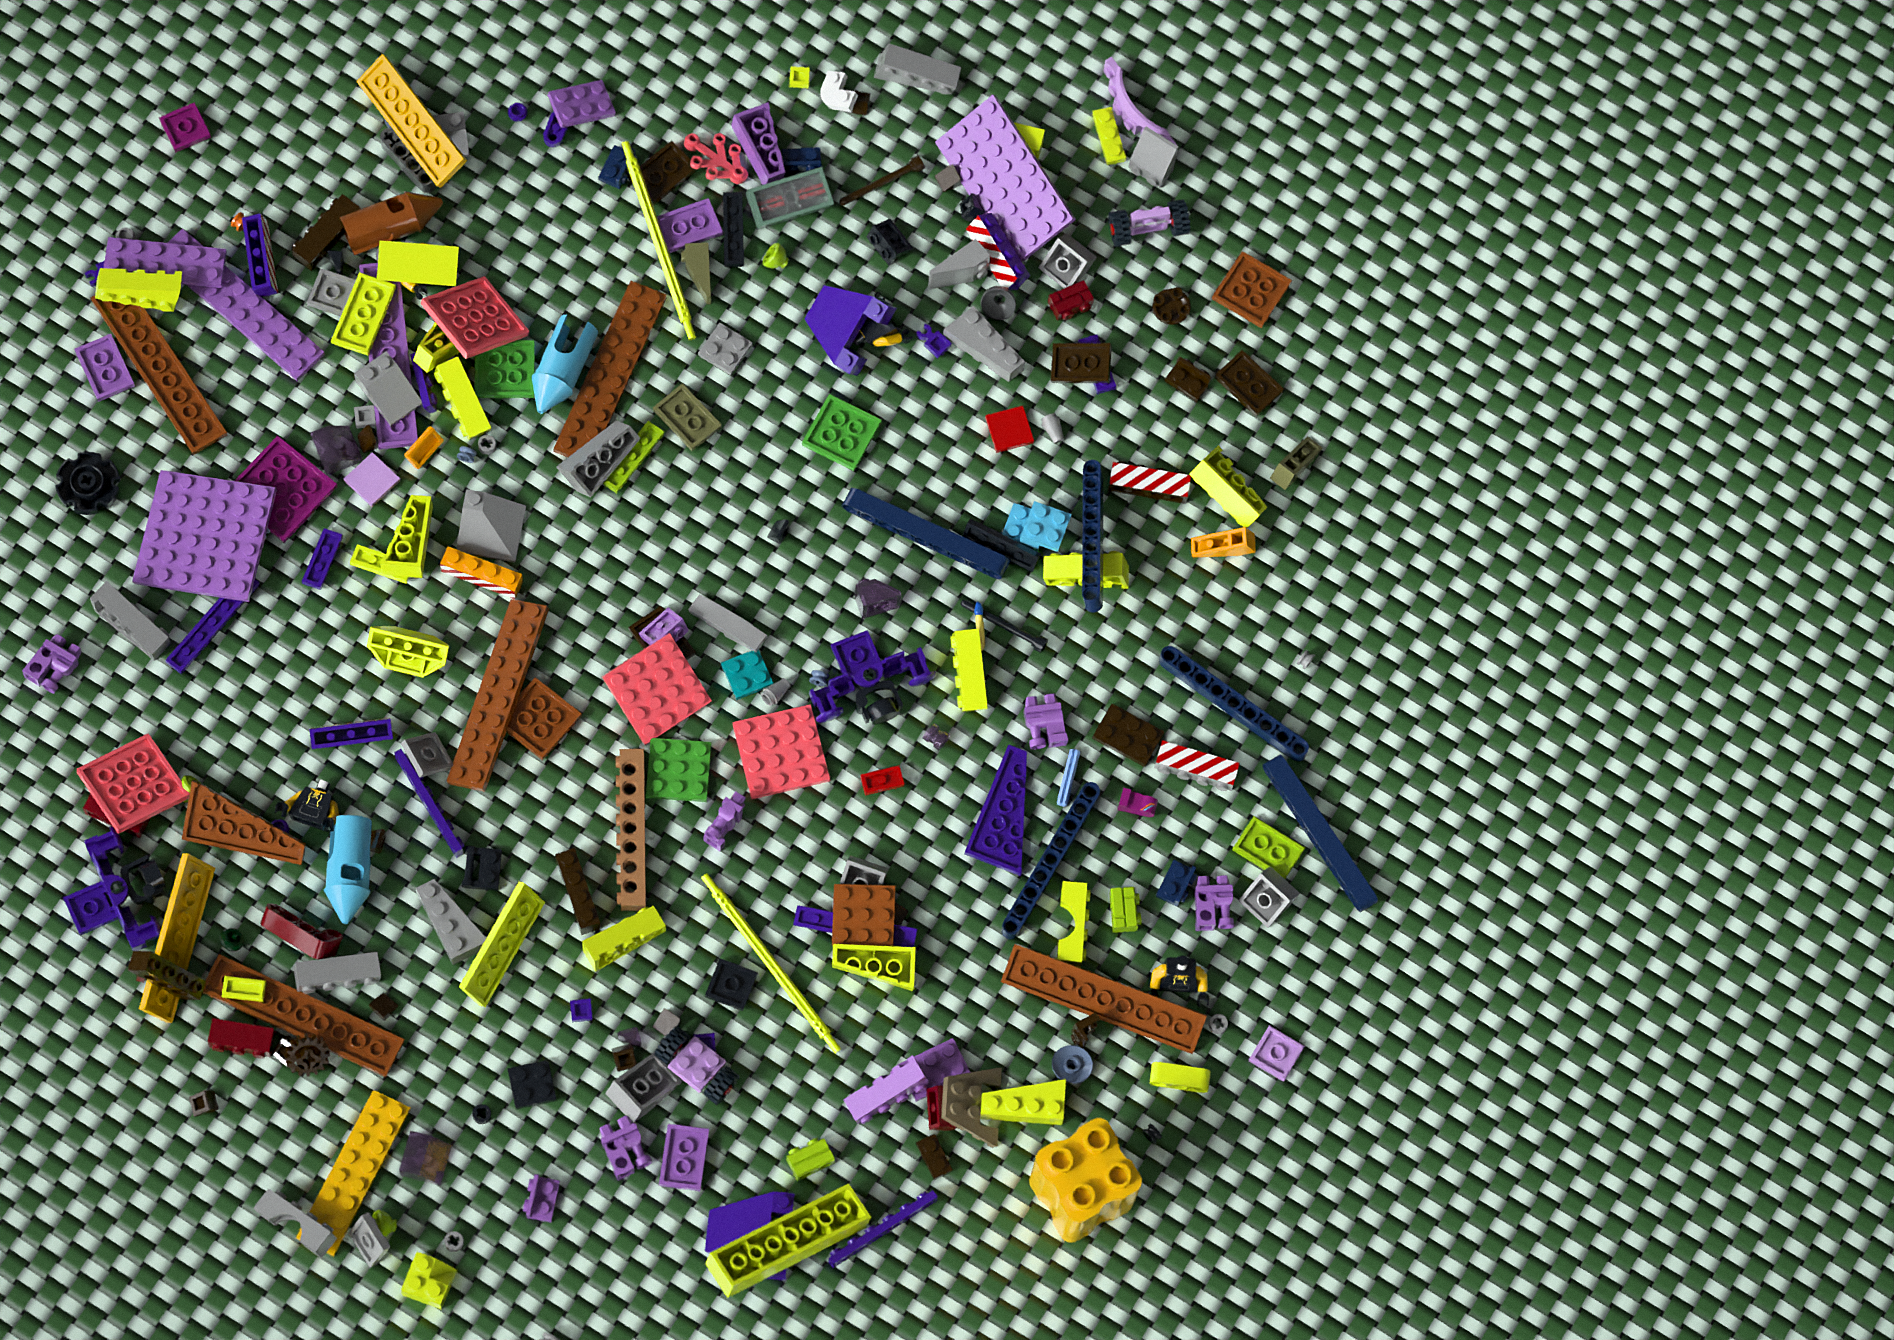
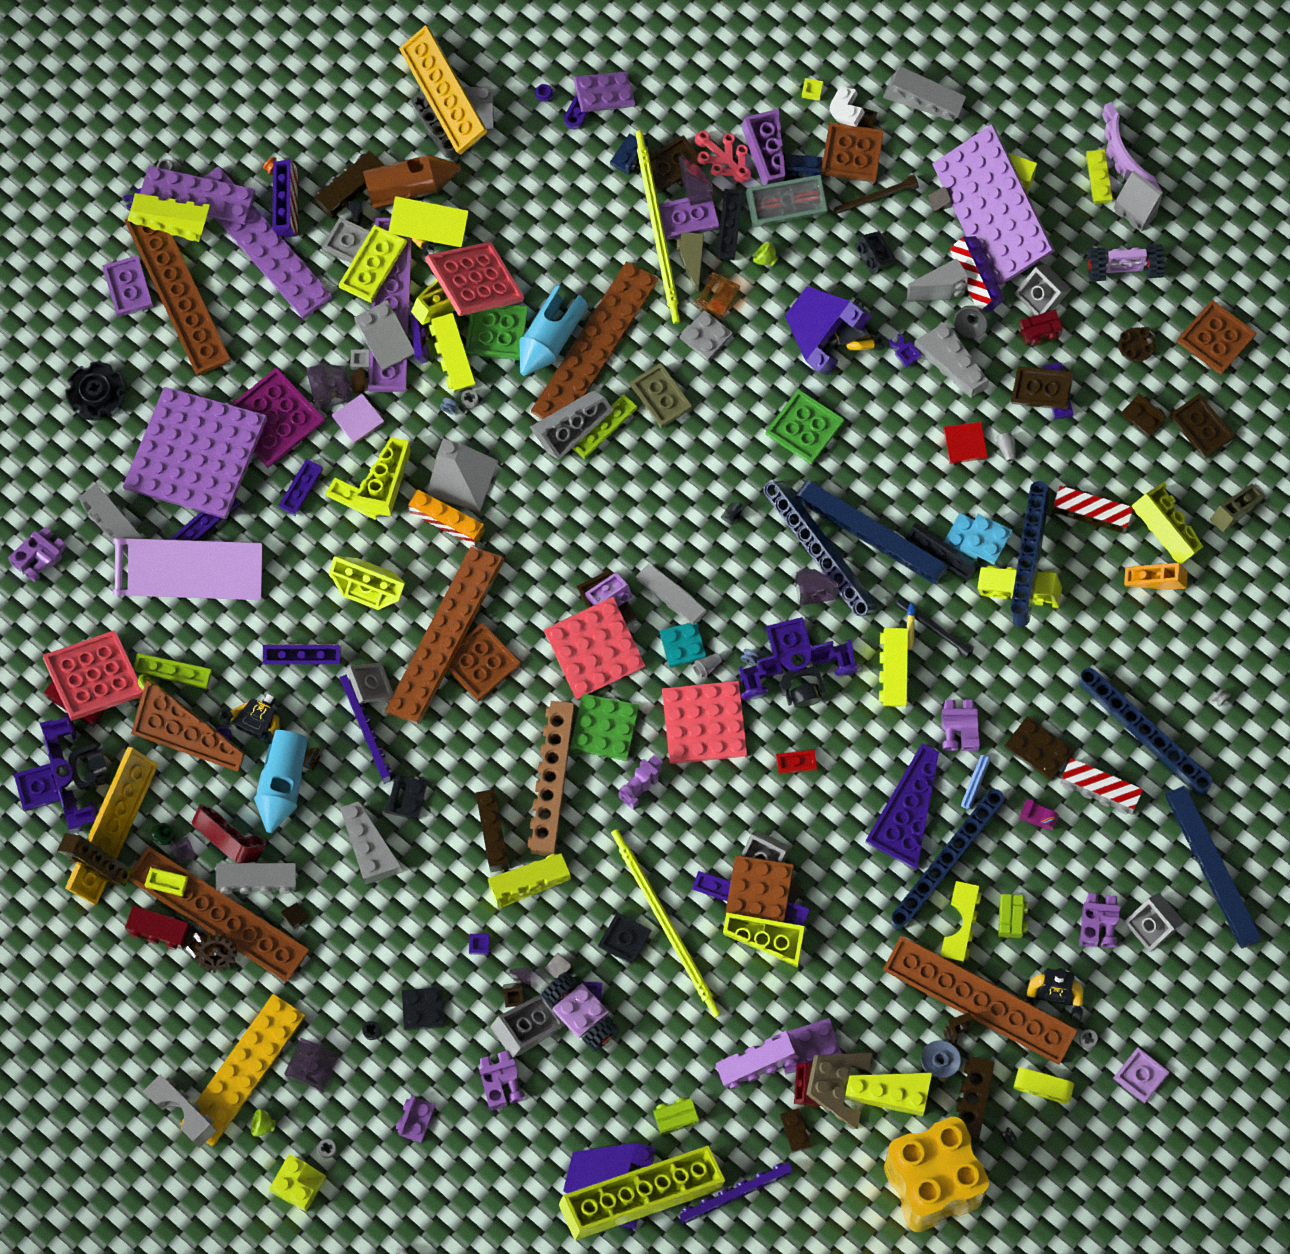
camera: 20 degrees right, 0 degrees up
magenta plate [159,102,211,153] -> none
dark brown slope [189,1090,219,1117] -> none
light grey plate [349,1212,390,1268] -> none
light orange tile [404,426,444,469] -> none
neon yellow plate [459,881,545,1008] -> none
medium lavender plate [659,1124,709,1191] -> none
clear purple wheel [922,723,950,751] -> none
black slope [960,193,984,223] -> none
dark blue bracket [1156,860,1198,907] -> none
lime tile [1232,816,1305,879] -> none
none -> lavender flag [113,538,262,600]
none -> lime plate [133,653,212,689]
none -> clear purple slope [170,836,196,864]
none -> clear purple slope [679,156,714,206]
none -> clear orange plate [693,272,740,319]
none -> dark blue beam [764,481,877,617]
none -> dark orange plate [821,122,884,183]
none -> dark brown brick [956,1056,995,1143]

